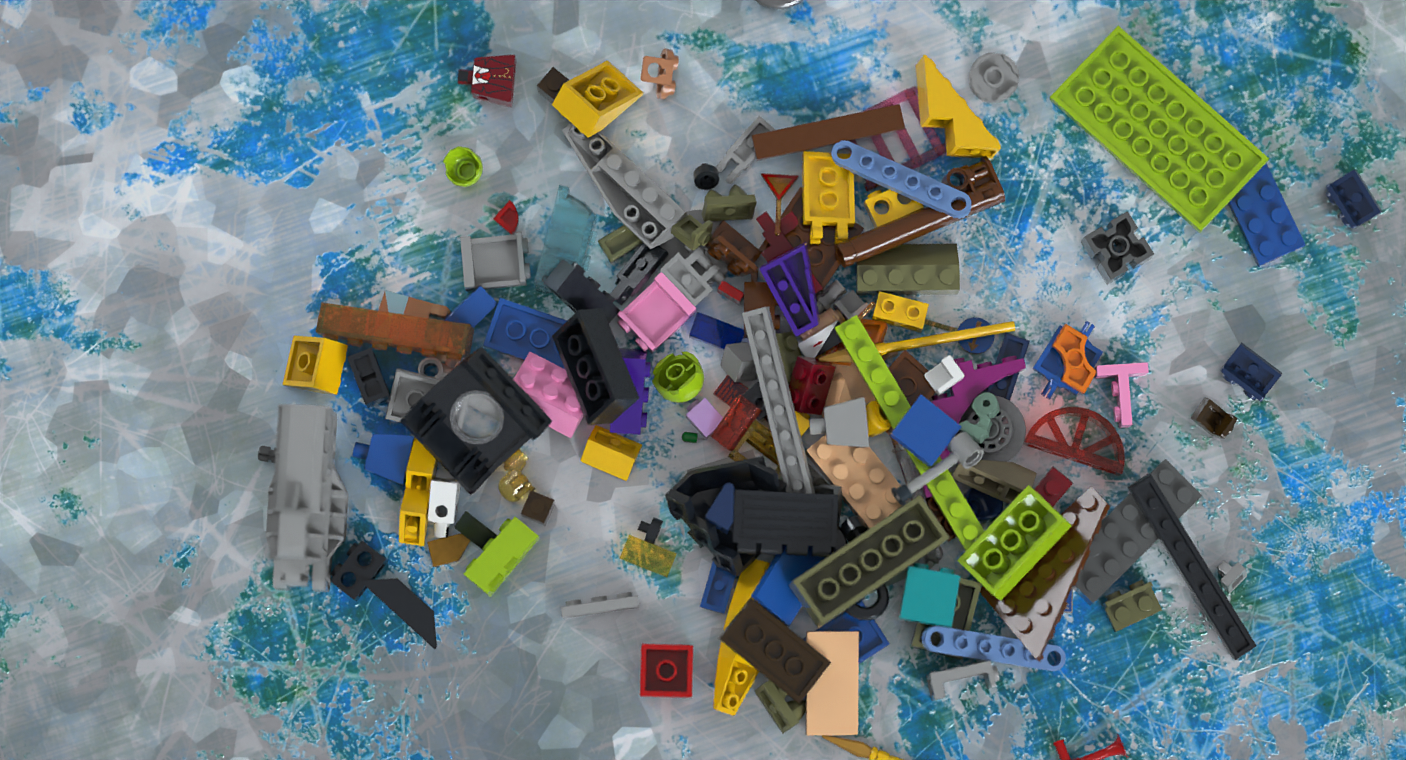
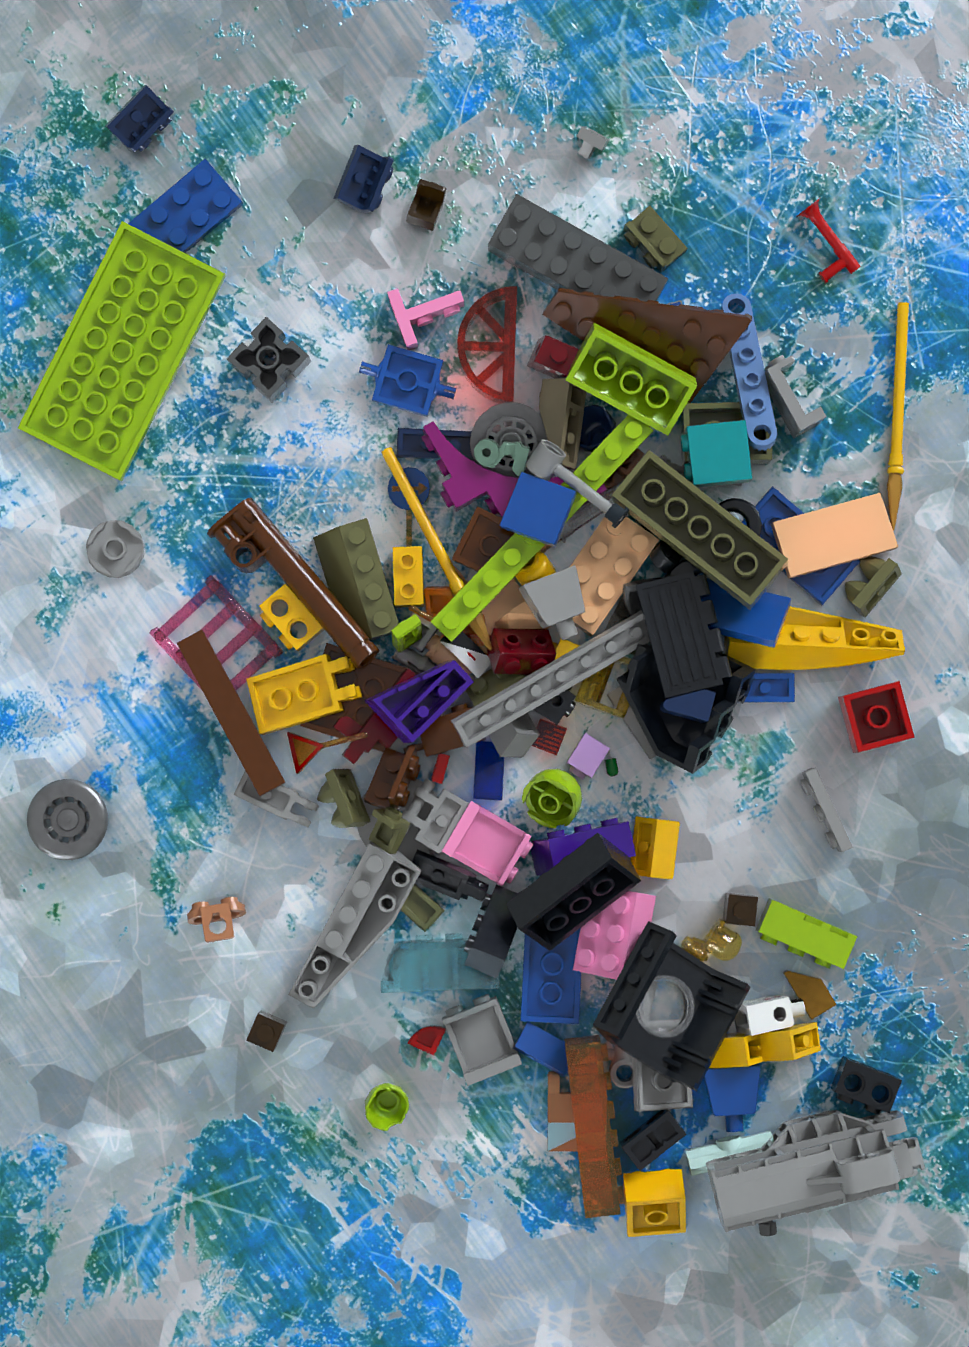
camera: 105 degrees left, 5 degrees up
black sticker [362,578,437,649] -> none
black sticker [454,511,498,549] -> none
dark red torso [458,55,516,107] -> none
yellow slope [552,60,643,138] -> none
clear yellow tile [620,535,677,578] -> none
black tile [638,517,663,545] -> none
black tile [693,163,720,190] -> none
clear red plate [711,394,761,452] -> none
dark brown tile [718,598,831,704] -> none
medium blue plate [831,141,971,219] -> none
yellow slope [915,55,1001,159] -> none
white panel [924,355,965,396] -> none
orange tile [1052,324,1097,394] -> none
black tile [1127,474,1256,660] -> none
none -> lime plate [391,614,422,653]
none -> light aqua piece [685,1130,774,1176]

